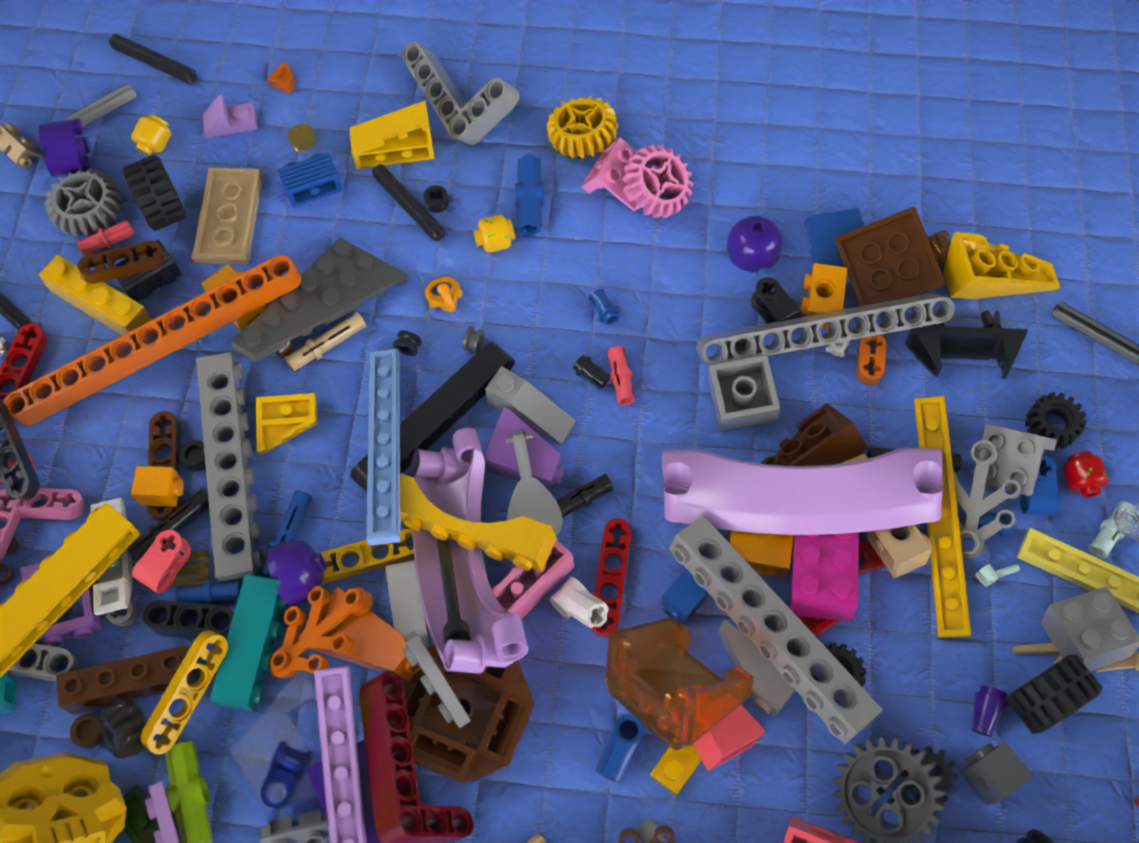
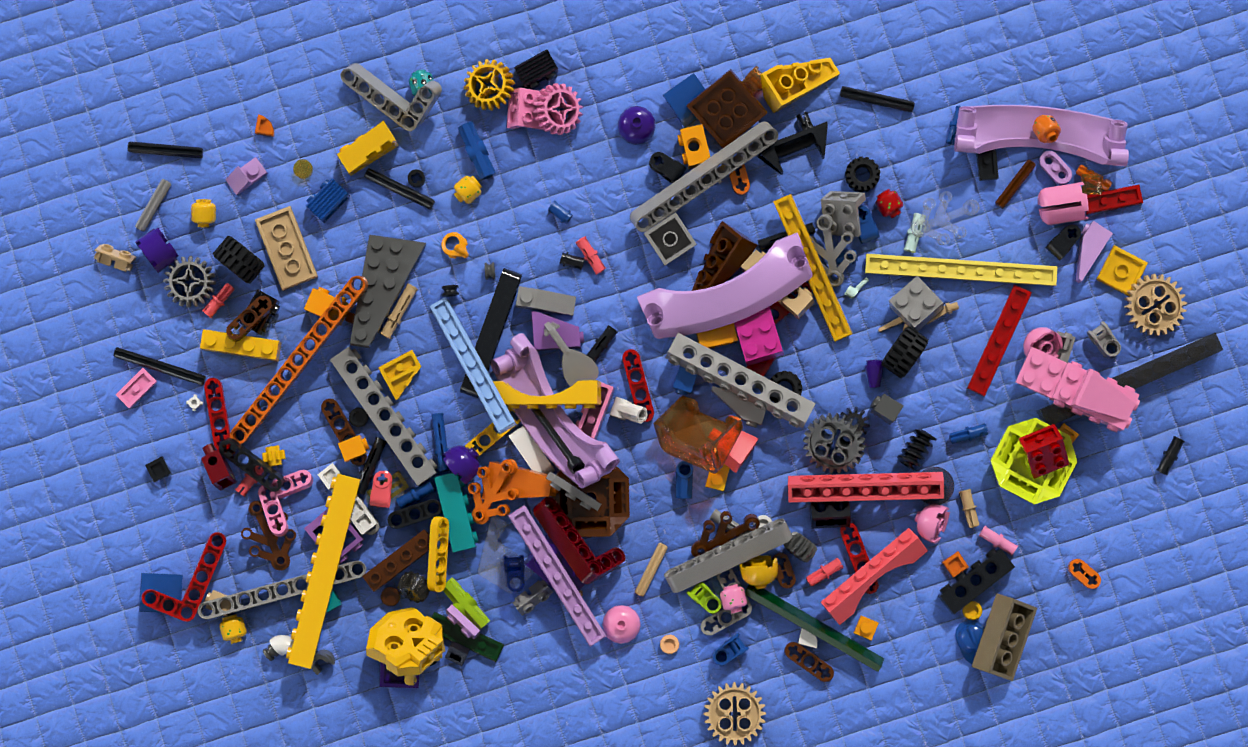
camera: 25 degrees left, 20 degrees up
none -> yellow gear [262,445,286,467]
none -> black brick [514,49,559,90]

